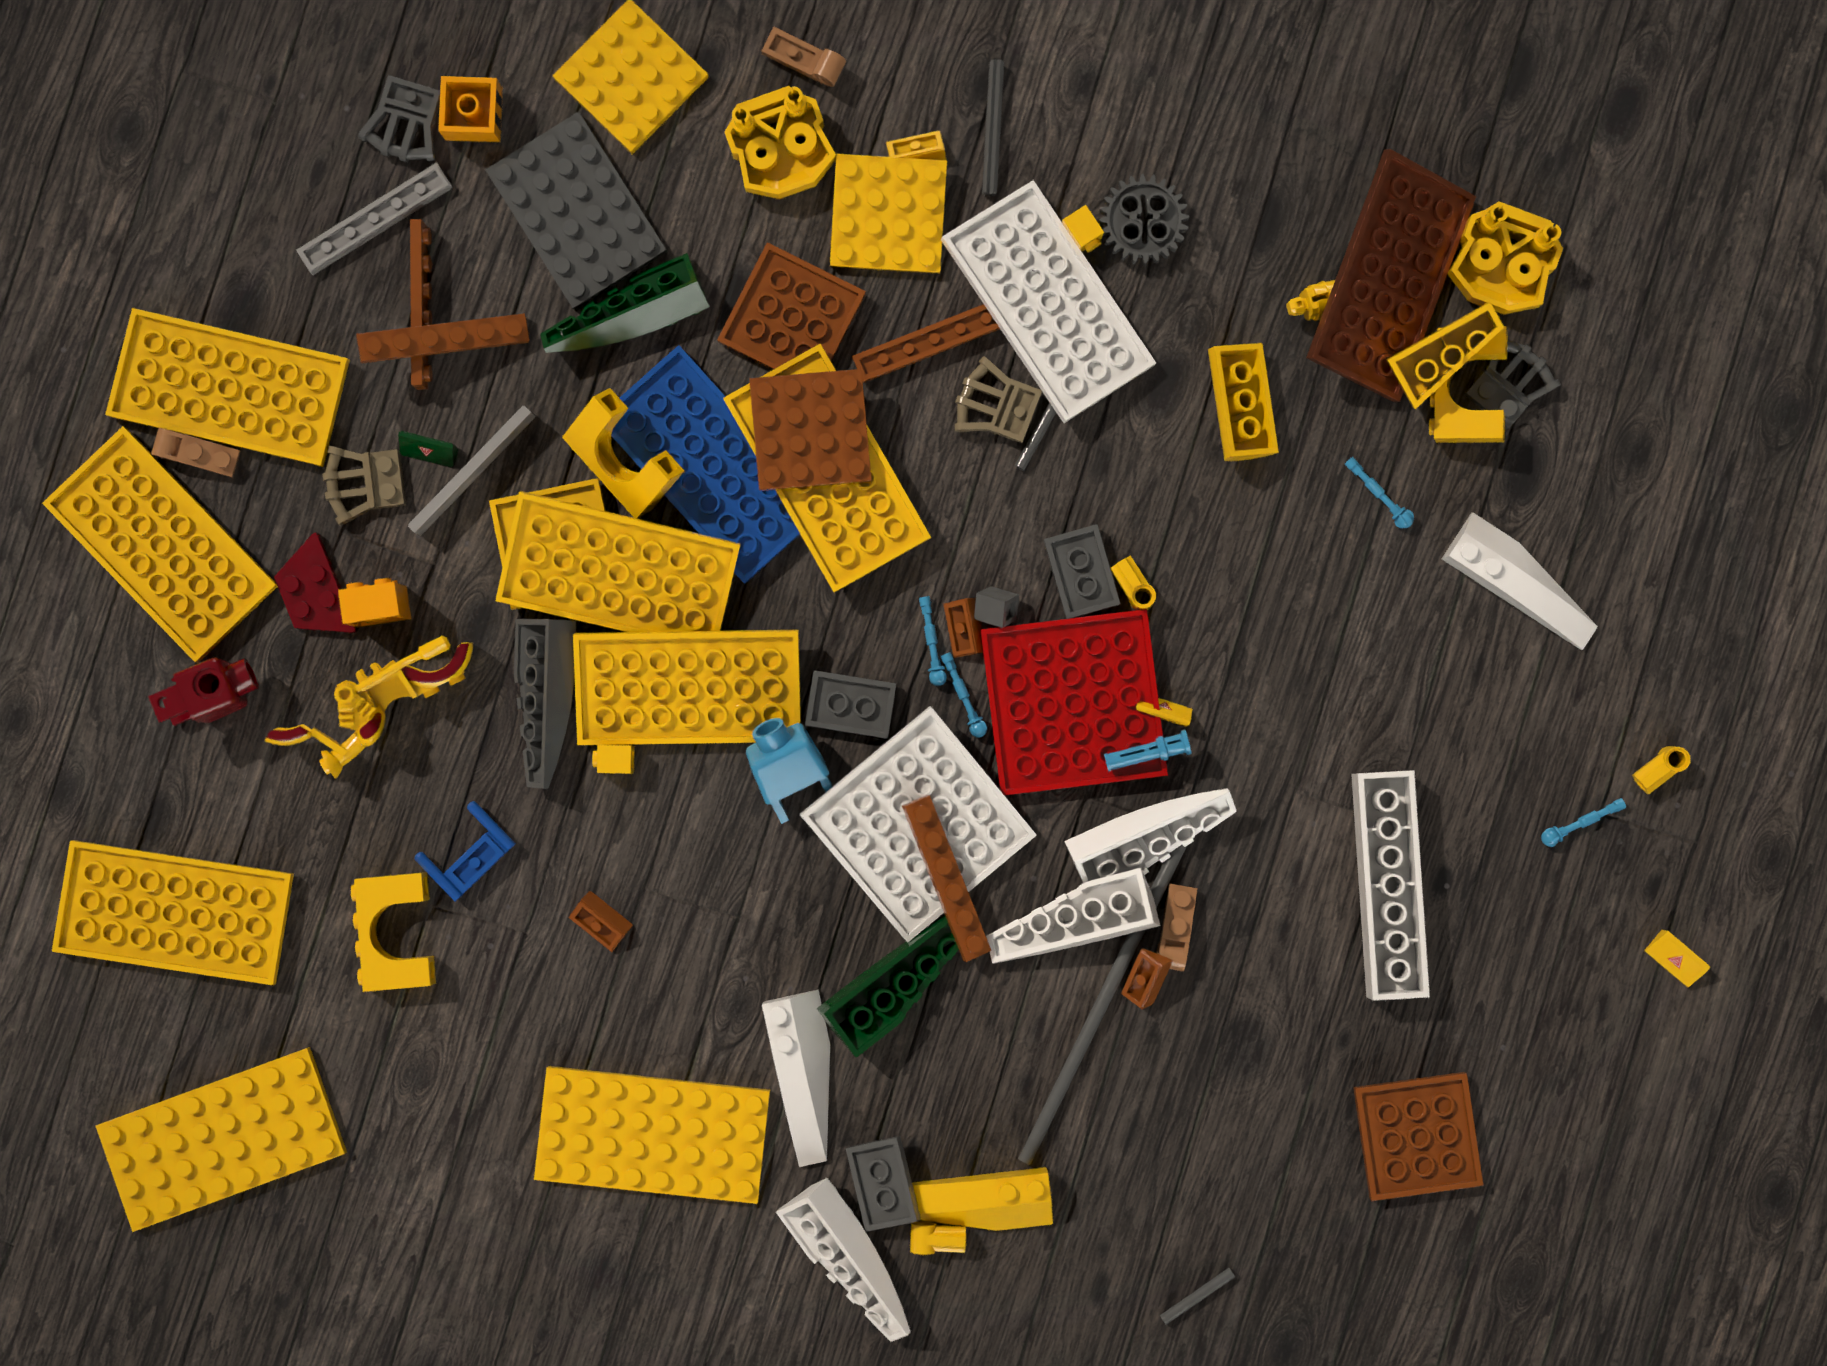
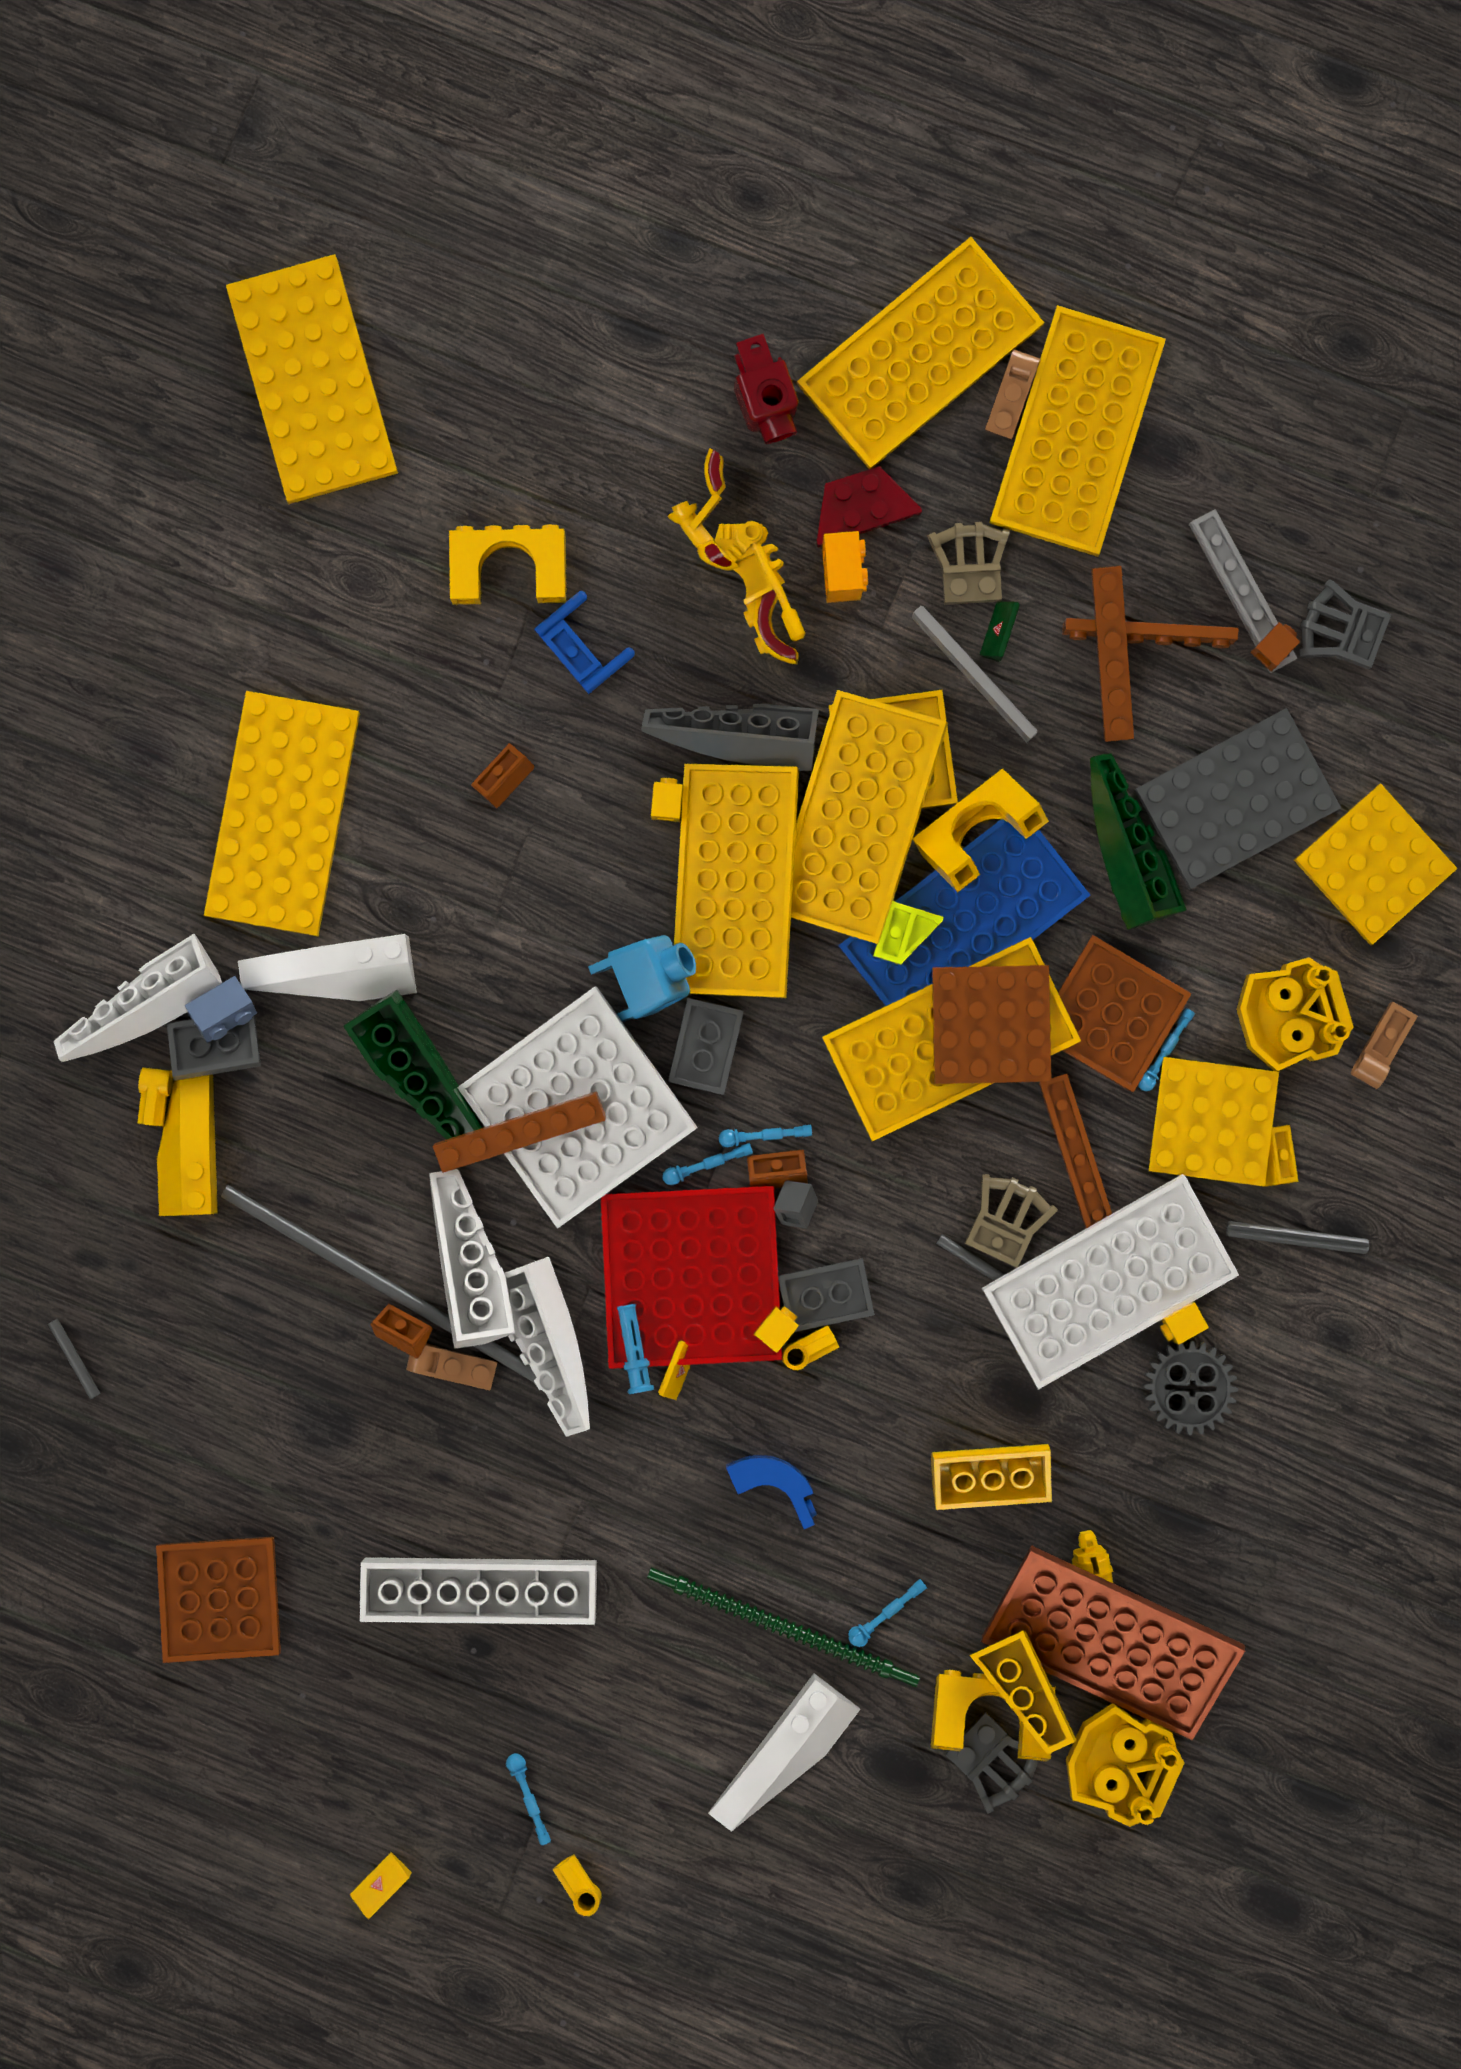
camera: 85 degrees right, 0 degrees up
yellow plate [52,840,294,985] -> none
light orange brick [439,76,503,142] -> none
none -> sand blue brick [185,976,257,1043]
none -> dark green hose [647,1567,920,1687]
none -> blue arch [726,1455,817,1529]
none -> yellow brick [754,1306,799,1353]
none -> neon yellow wing [873,901,944,965]
none -> dark azure piece [1138,1008,1195,1091]
none -> dark orange brick [1250,622,1300,672]

